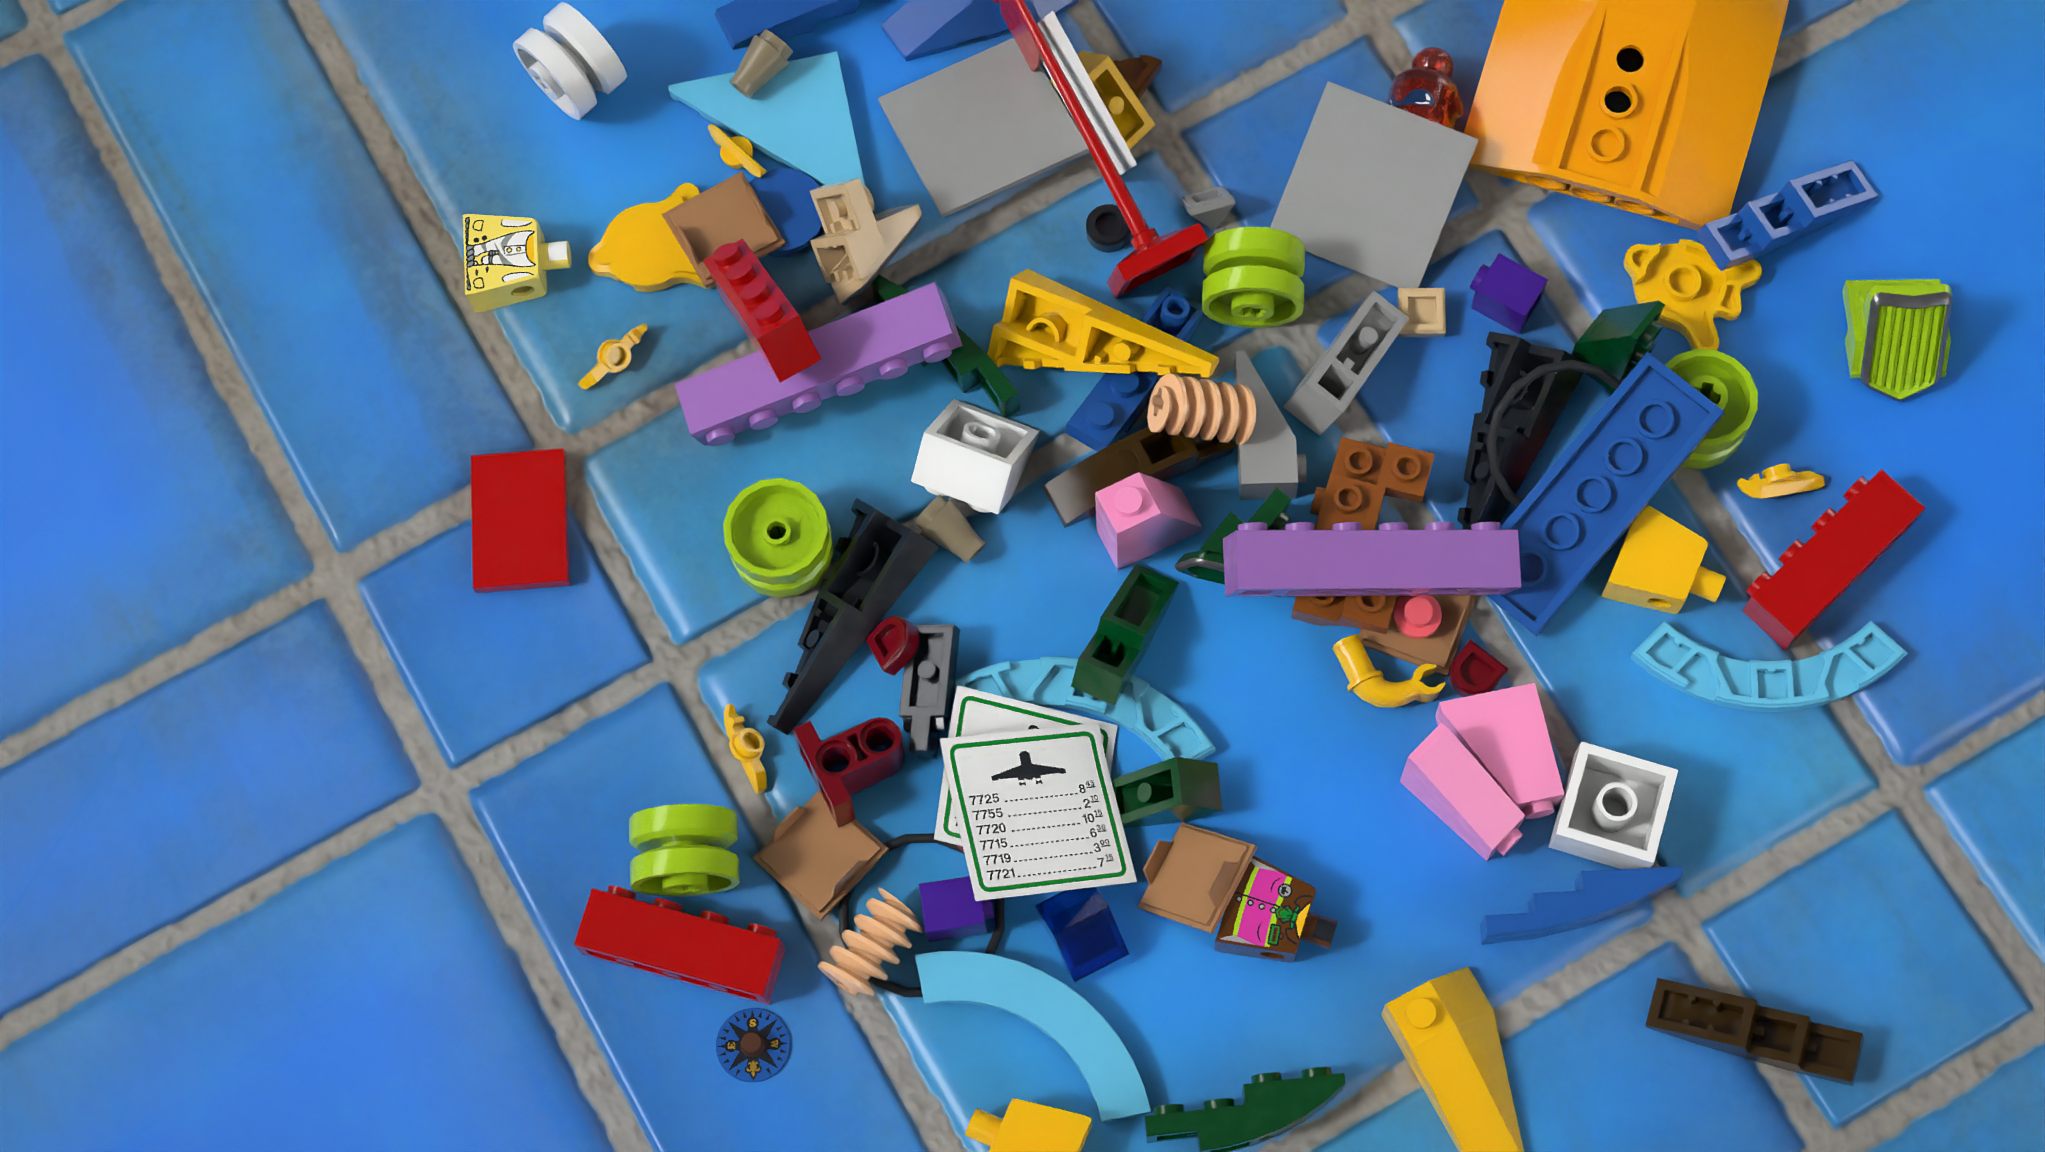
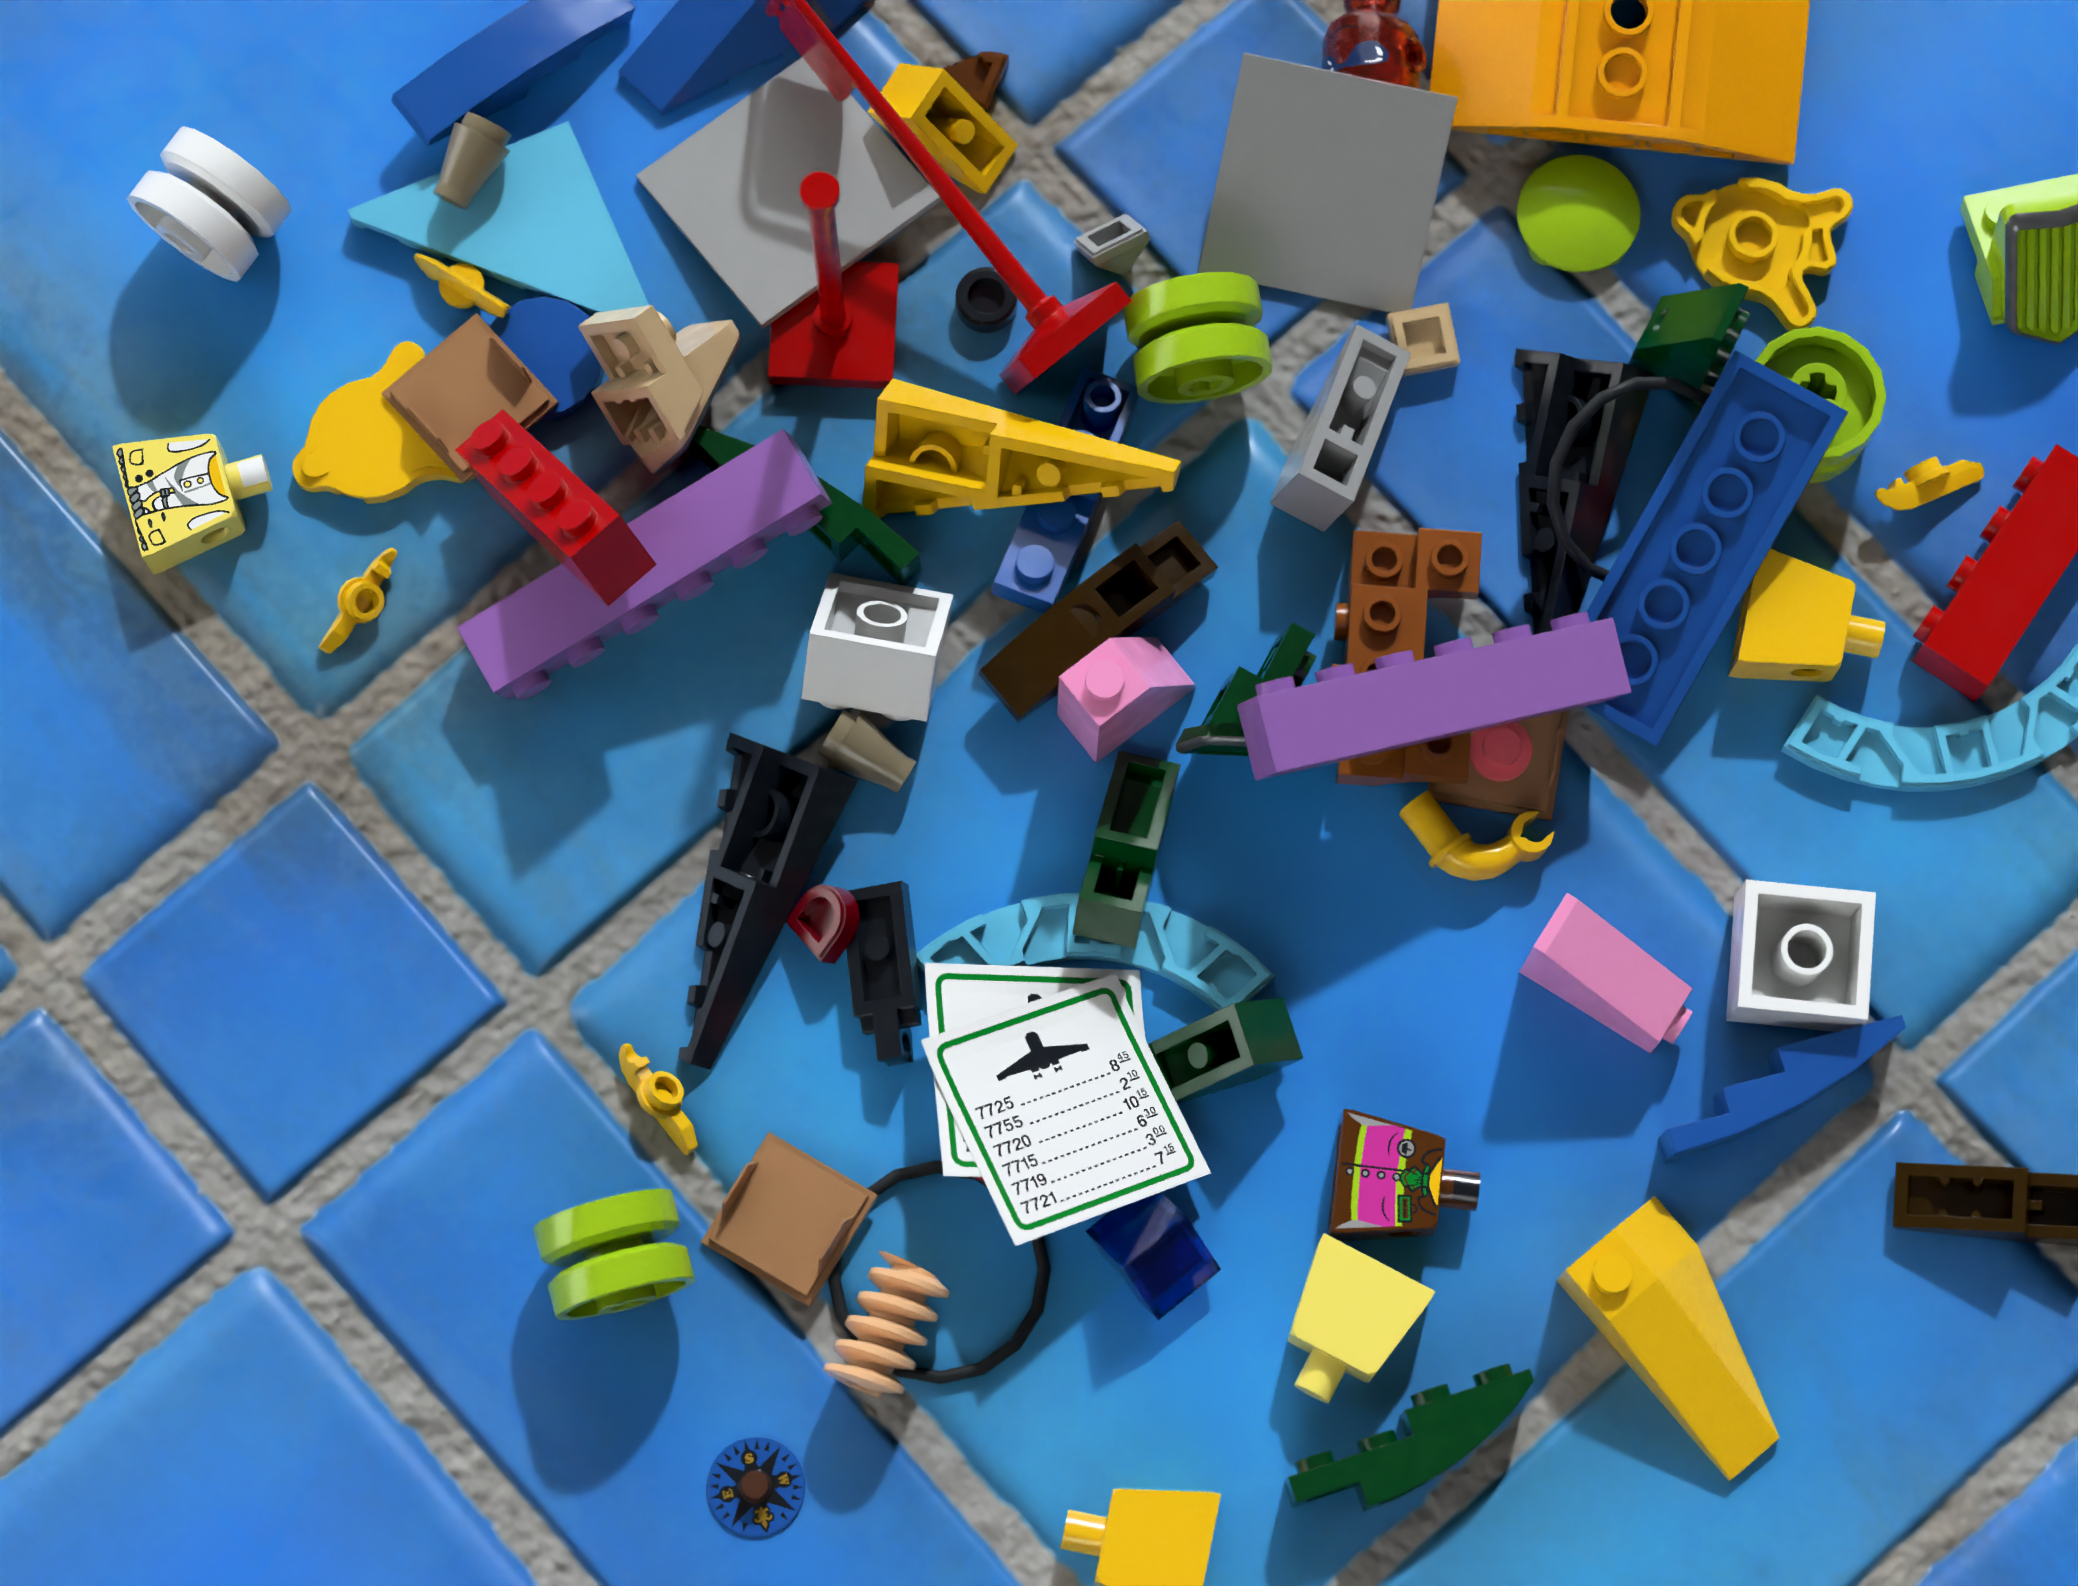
camera: 20 degrees left, 5 degrees up
red tile [471,448,570,593] -> none
red brick [574,885,786,1005] -> none
lime wheel [723,478,834,598] -> none
dark red tile [793,717,905,828] -> none
medium azure tile [915,951,1151,1123] -> none
dark purple brick [919,876,995,942] -> none
white sticker [1037,11,1137,175] -> none
medium nougat piece [1137,822,1258,934] -> none
light nougat piece [1147,374,1256,445] -> none
light grey slope [1234,351,1306,500] -> none
bright pink slope [1435,683,1565,819] -> none
dark red tile [1449,639,1509,697] -> none
dark purple brick [1470,253,1548,335] -> none
blue slope [1696,160,1878,271] -> none
none -> red tile [768,171,899,389]
none -> light yellow torso [1287,1233,1435,1403]
none -> lime dish [1517,155,1640,273]

